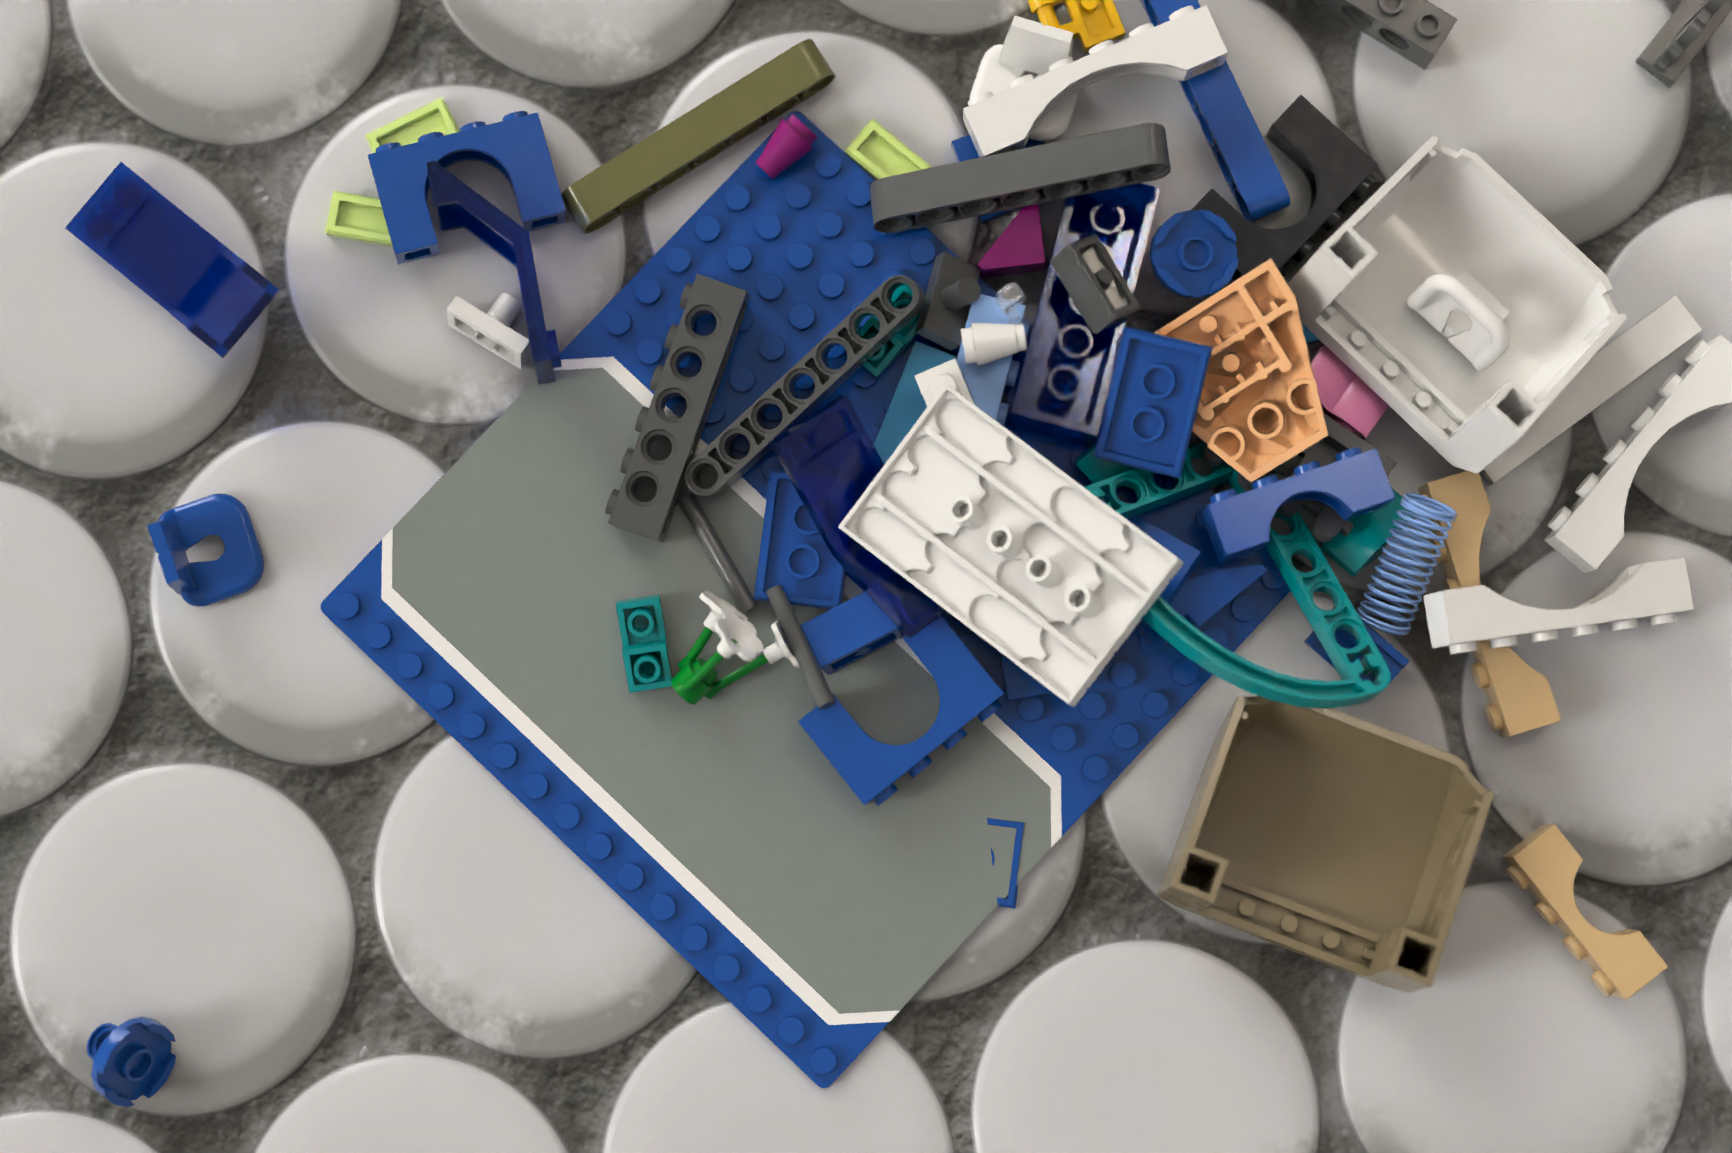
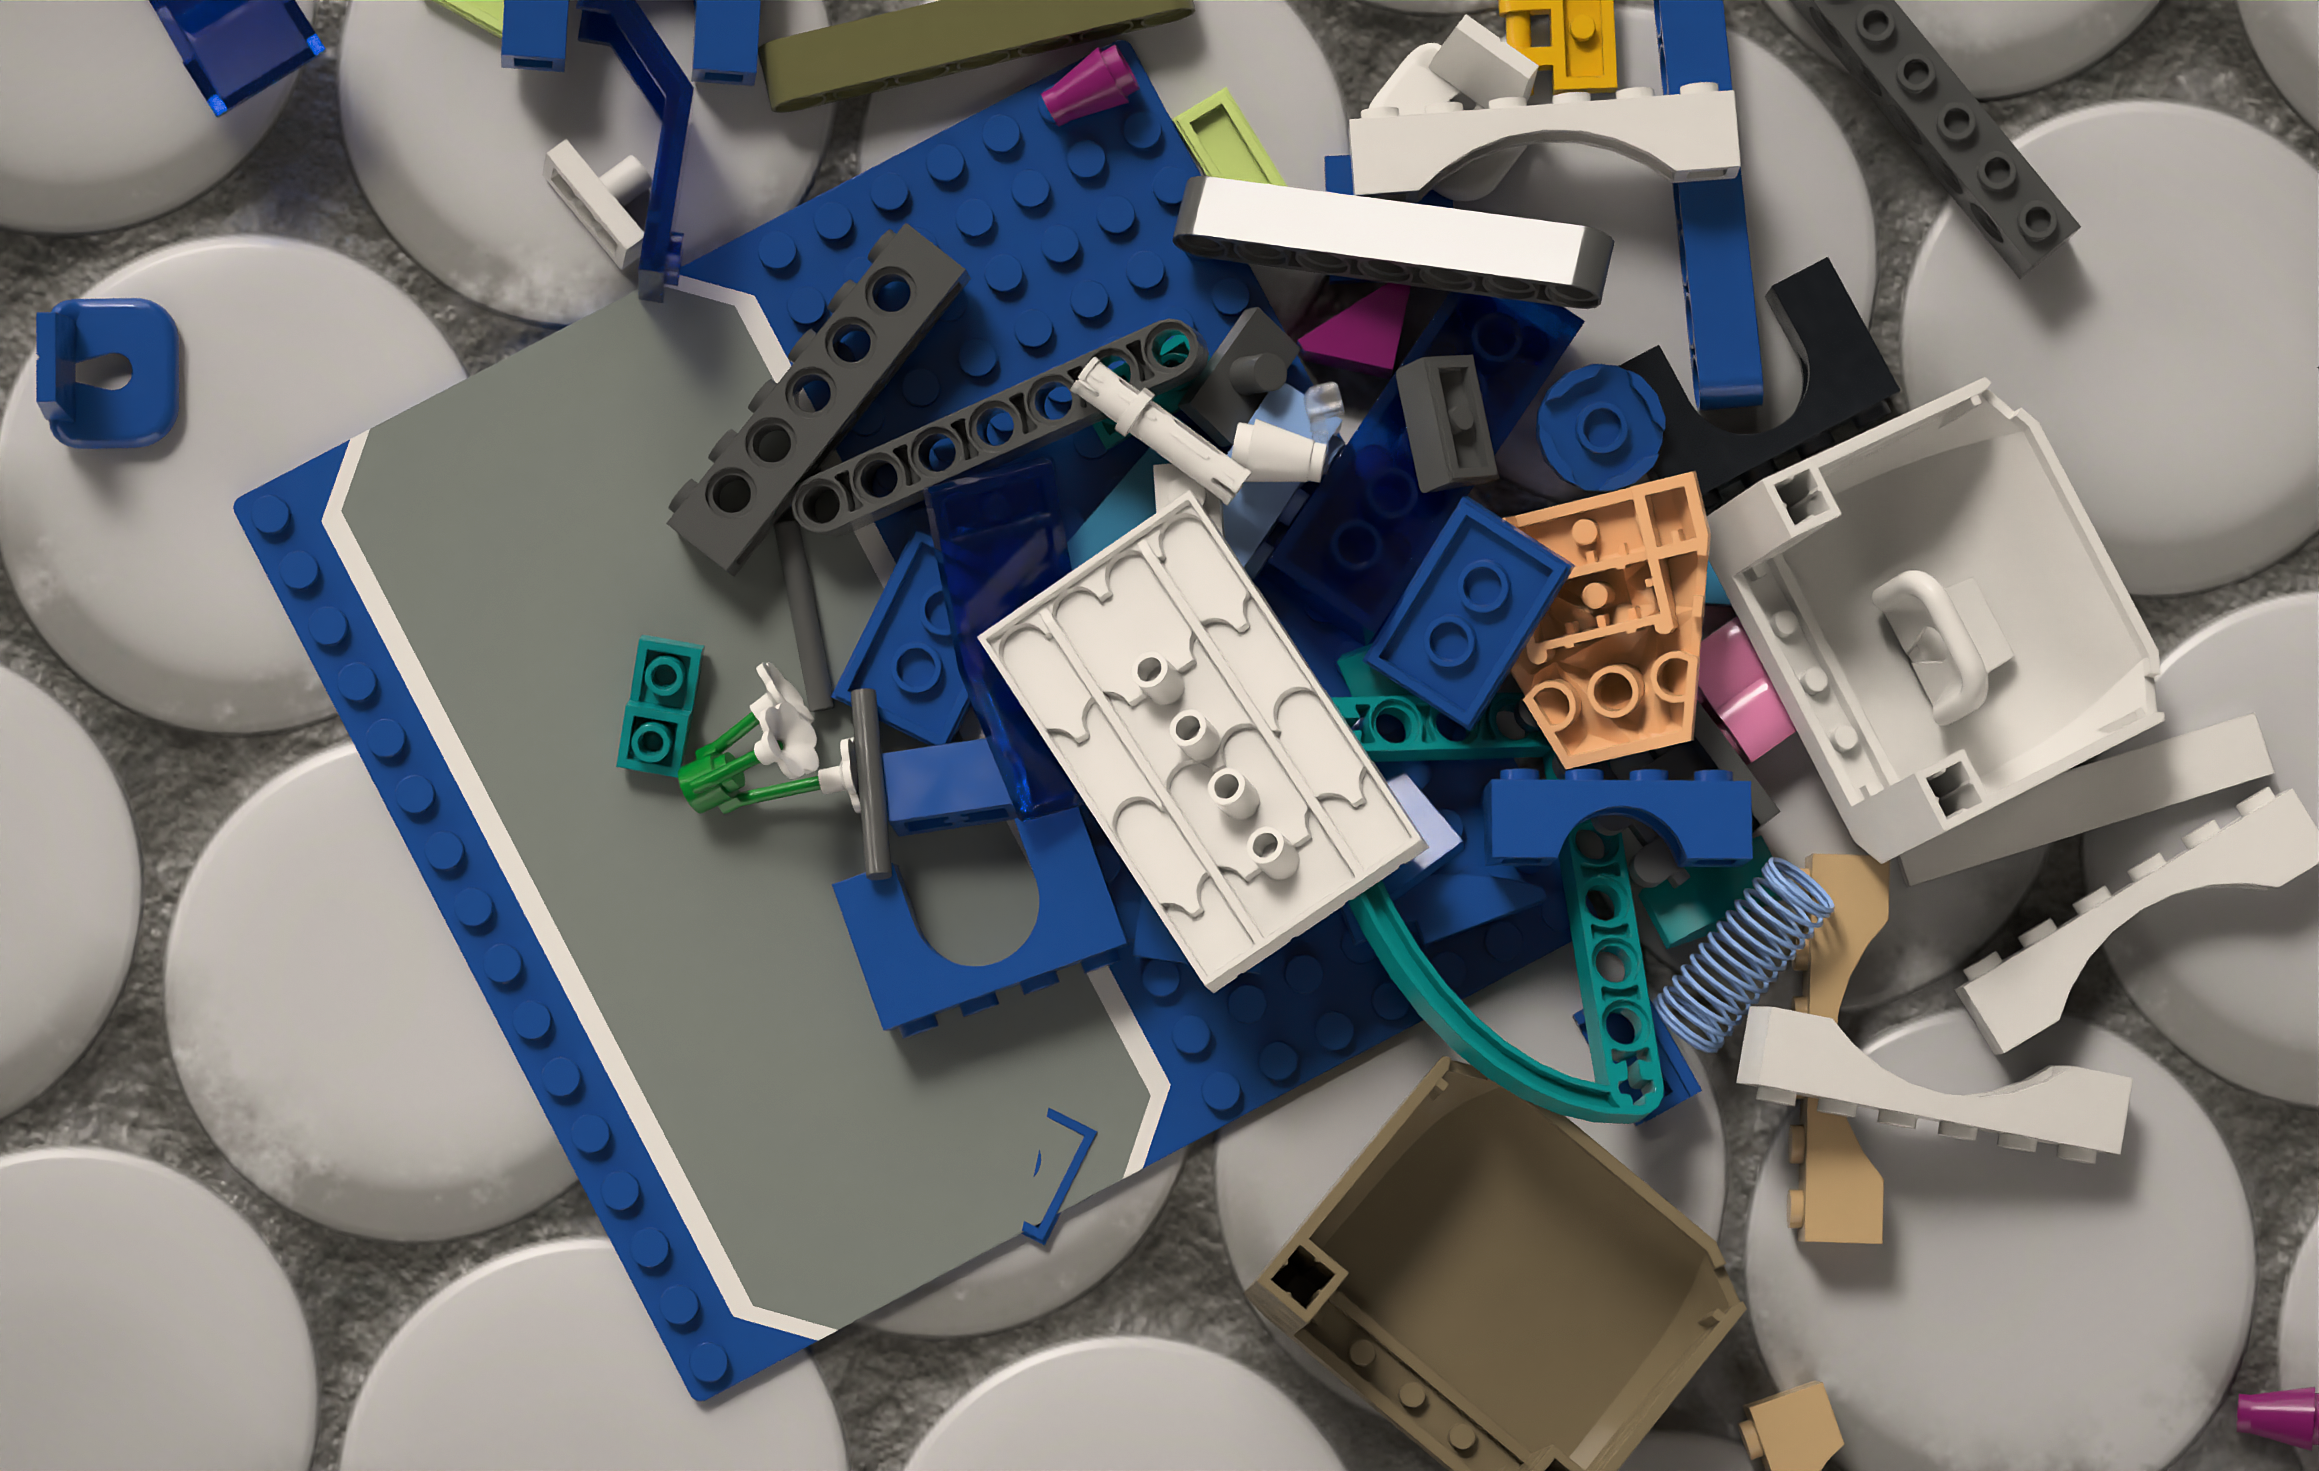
camera: 15 degrees right, 0 degrees up
none -> white pin [1070,357,1252,506]

